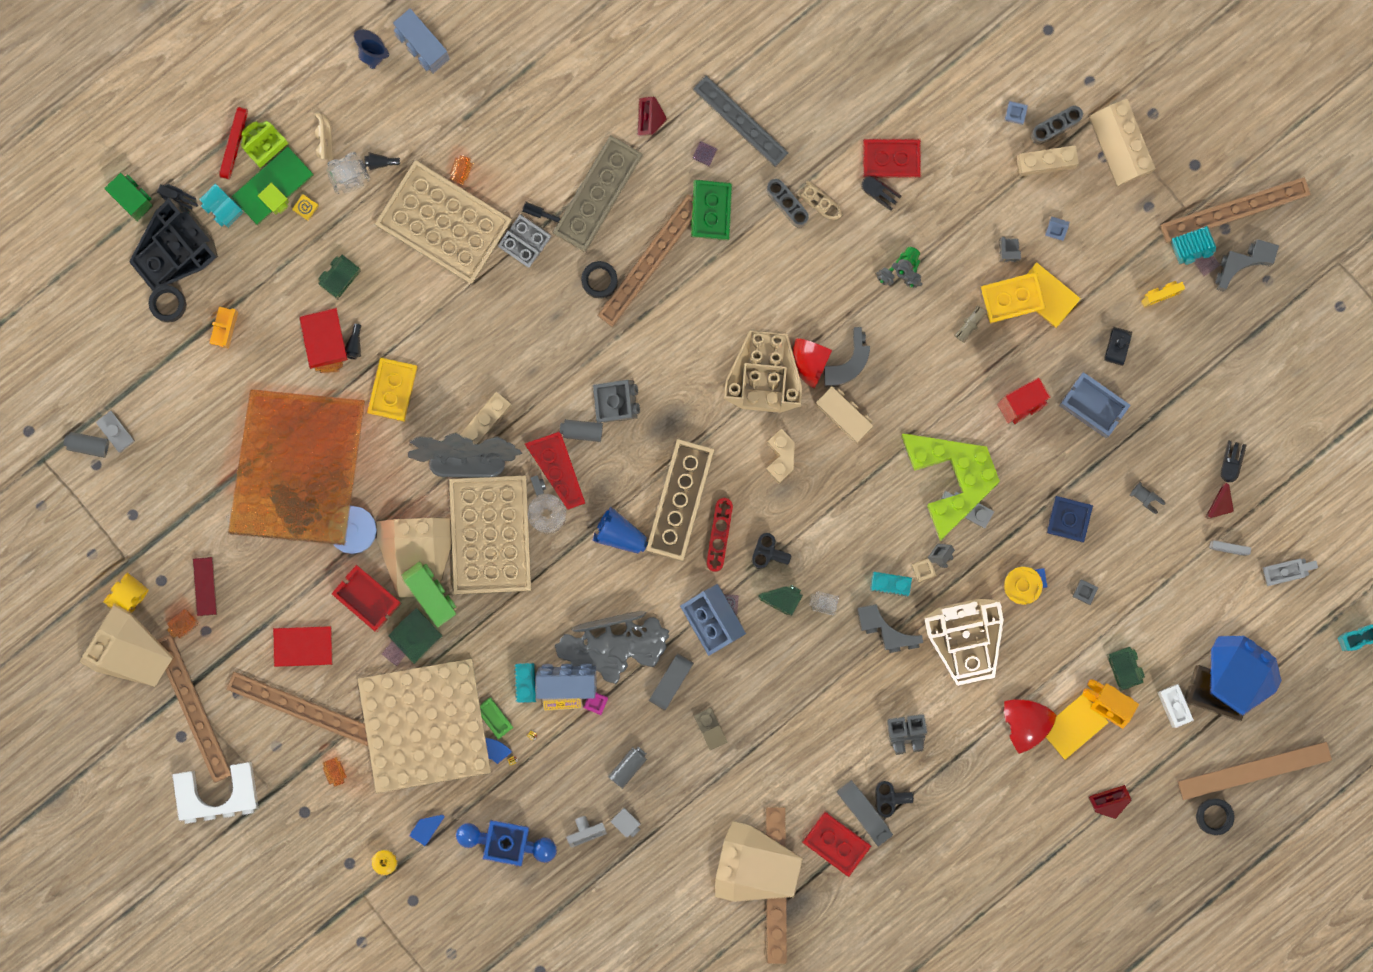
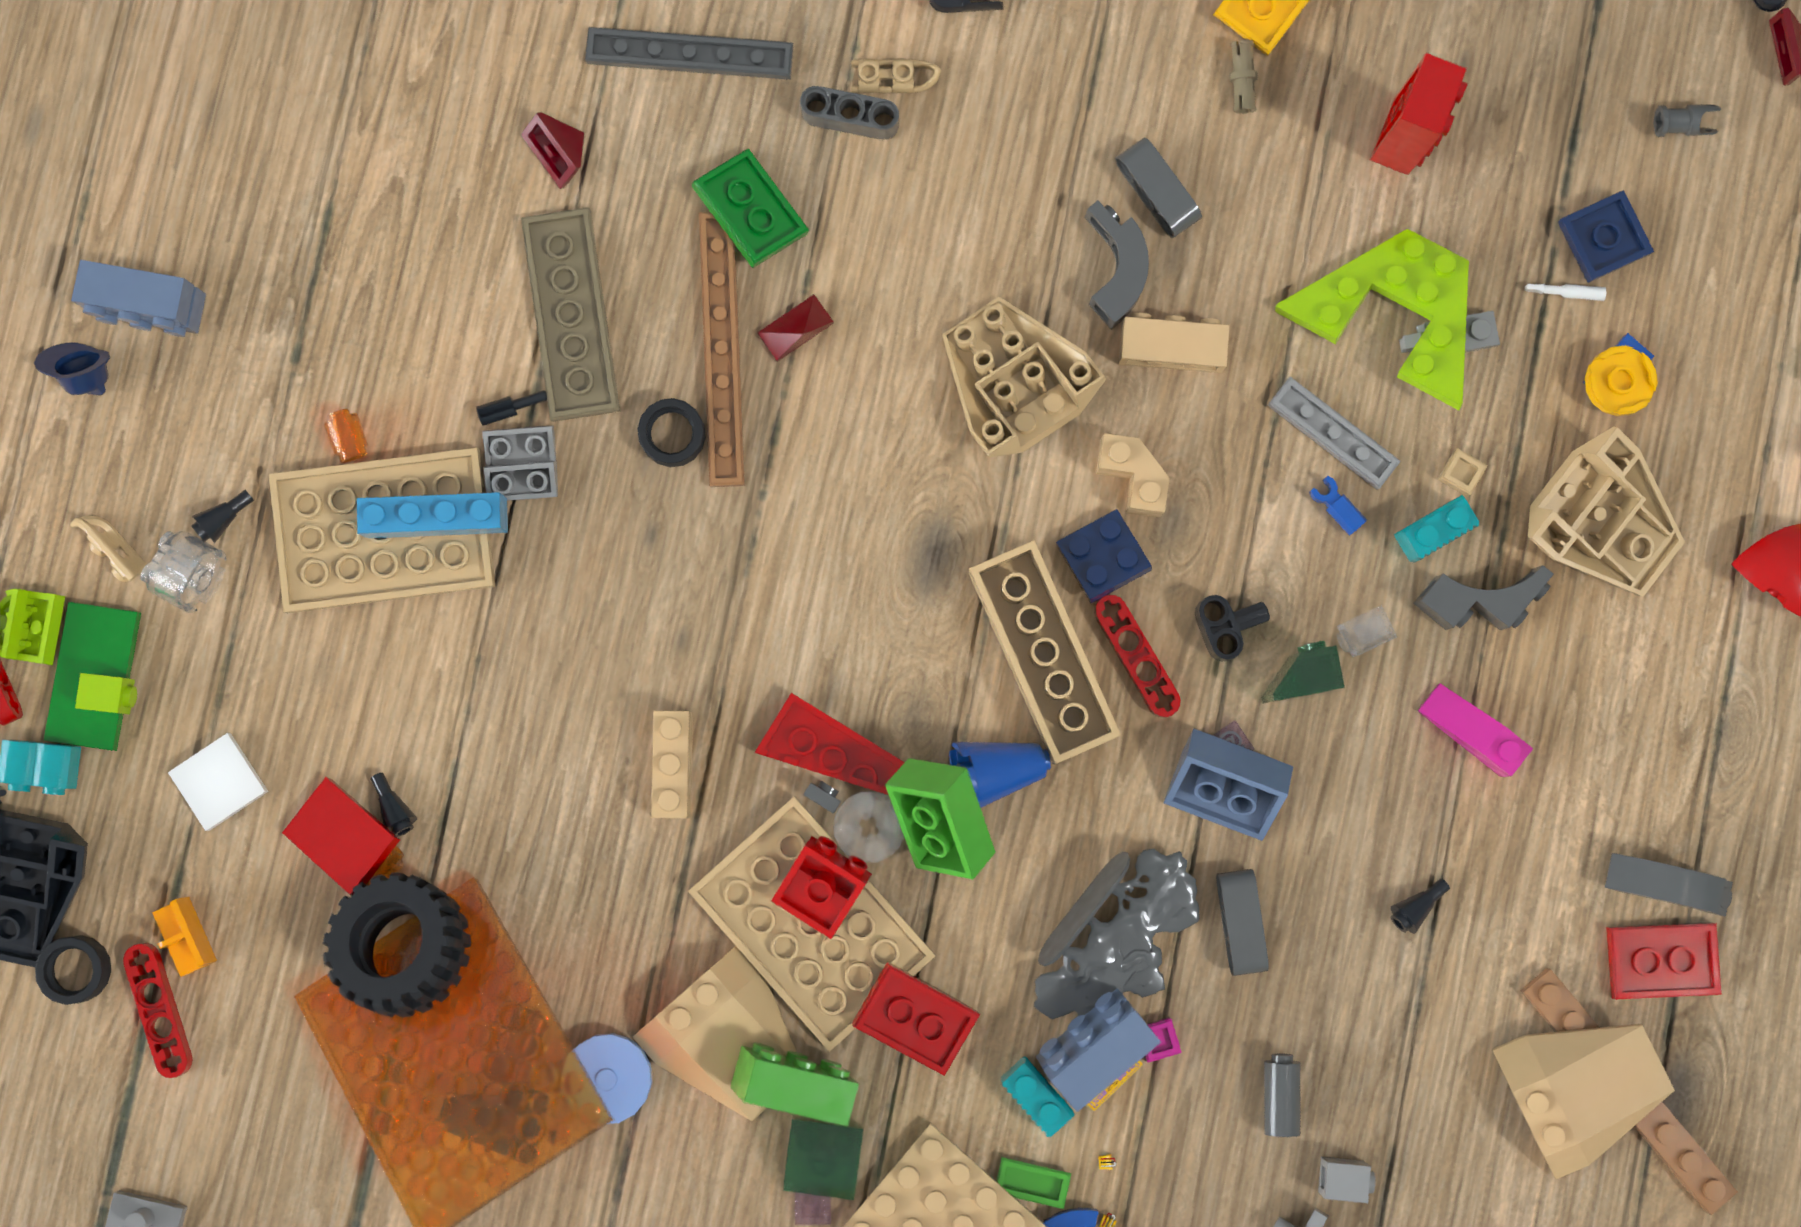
camera: 35 degrees left, 0 degrees up
yellow tile [292,194,319,221] -> none
clear green brick [318,255,361,300] -> none
red piece [331,565,402,632] -> none
yellow tile [367,357,418,422] -> none
dark grey plant [408,433,522,477] -> none
dark grey brick [560,419,603,442] -> none
dark grey plate [593,380,640,423] -> none
clear purple tile [692,141,717,167] -> none
dark tan slope [694,708,727,751] -> none
red brick [793,338,832,389] -> none
black beam [875,781,914,818] -> none
dark grey plant [876,247,923,288] -> none
dark grey hips [887,714,927,755] -> none
dark grey tile [928,544,955,568] -> none
sand blue piece [1059,372,1131,438] -> none
dark grey plate [1072,579,1098,605] -> none
none -> red beam [123,943,193,1078]
none -> white tile [168,733,269,831]
none -> black tyre [323,873,471,1018]
none -> dark azure brick [357,492,508,539]
none -> dark red slope [757,294,834,362]
none -> red plate [771,836,872,939]
none -> red tile [852,962,980,1076]
none -> bright green brick [885,758,996,880]
none -> dark blue plate [1056,509,1152,603]
none -> dark grey beam [1115,137,1202,238]
none -> light grey tile [1267,377,1401,490]
none -> blue bar [1309,476,1367,536]
none -> black cone [1391,878,1450,934]
none -> dark pink slope [1417,683,1533,777]
none -> white piece [1525,284,1606,301]

